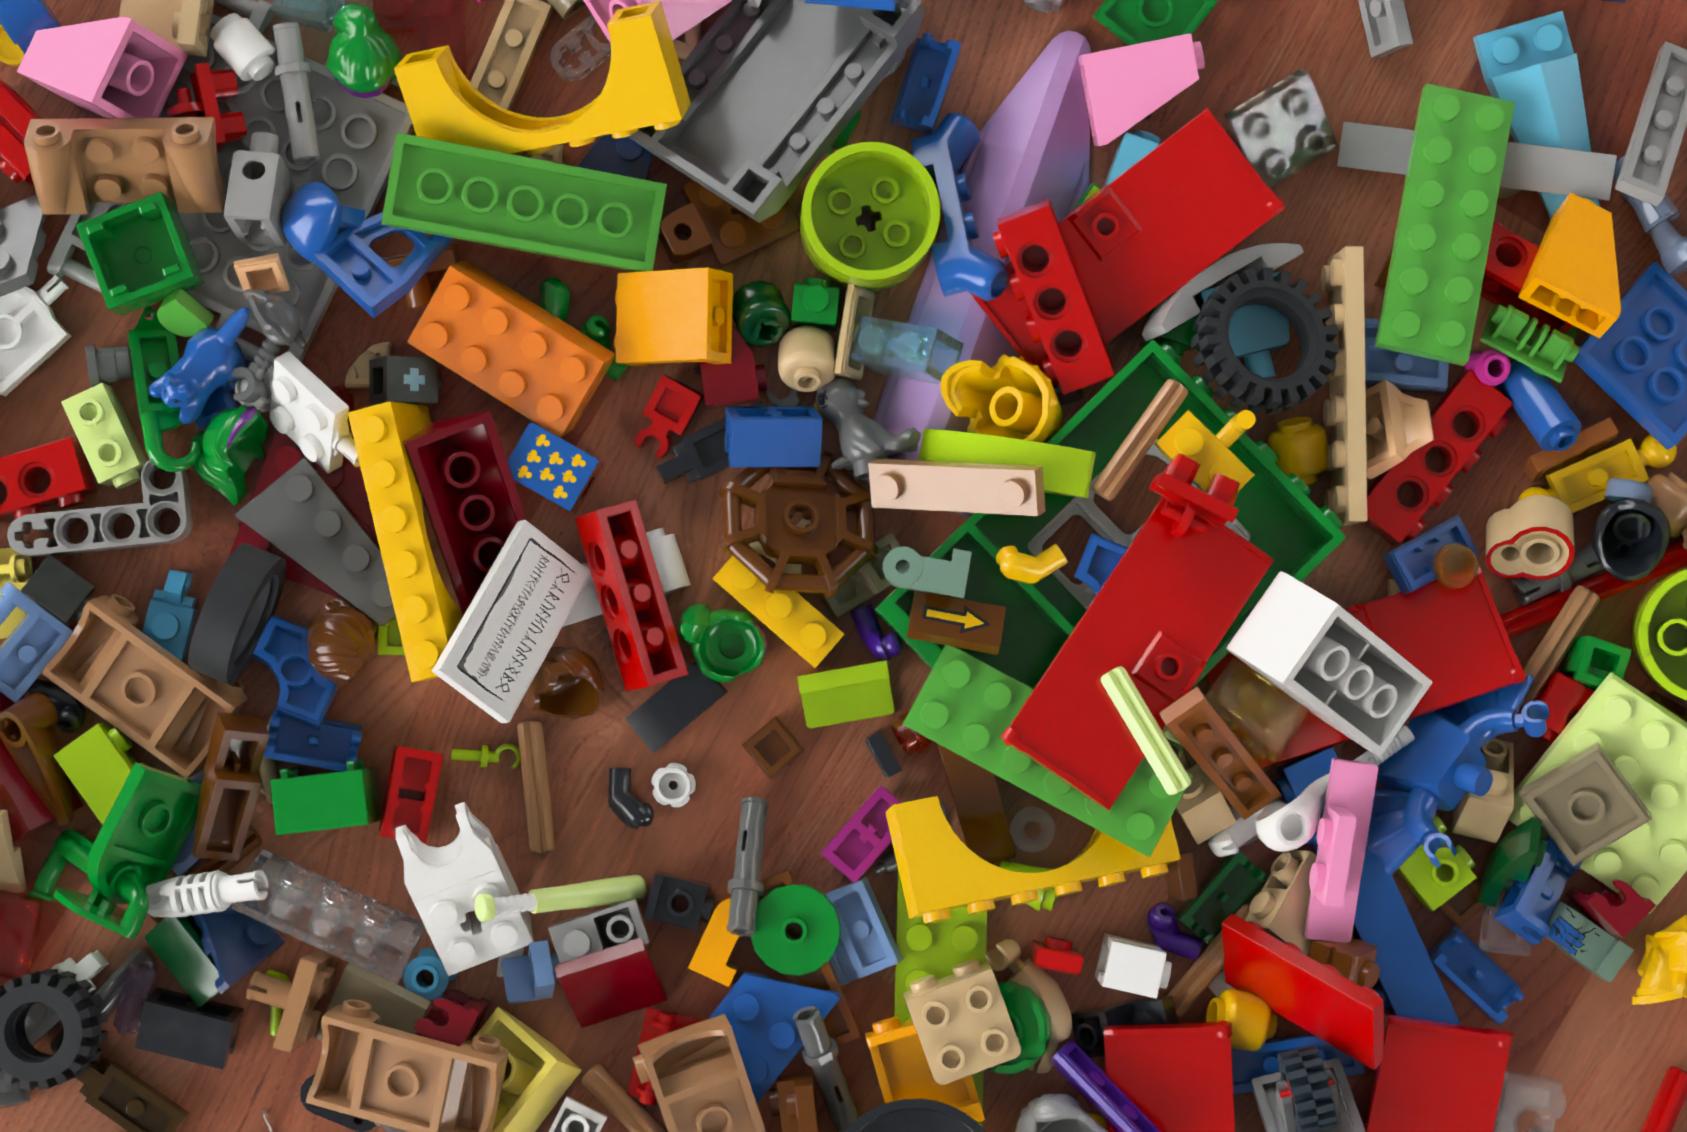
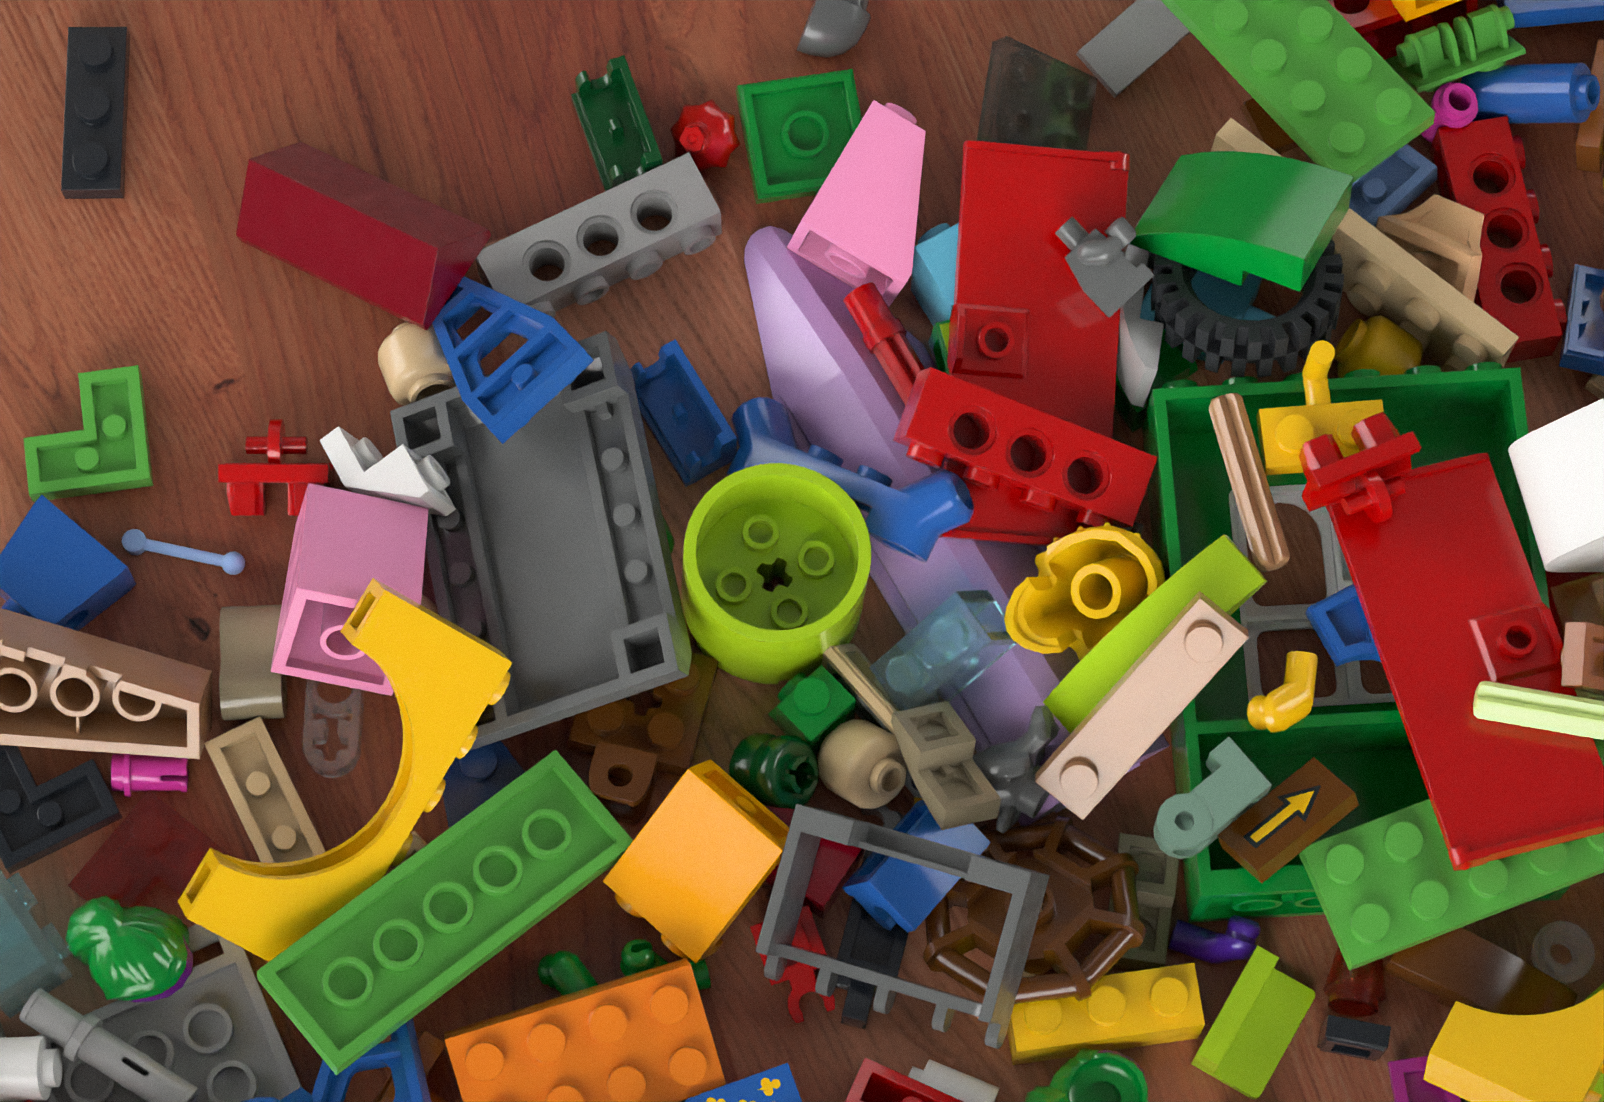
camera: 50 degrees left, 15 degrees down
none -> dark grey hinge [755,804,1050,1049]
none -> red axle [843,282,925,406]
none -> dark tan slope [891,701,1001,830]
none -> dark grey piece [1055,216,1154,318]
none -> green slope [1129,151,1354,292]

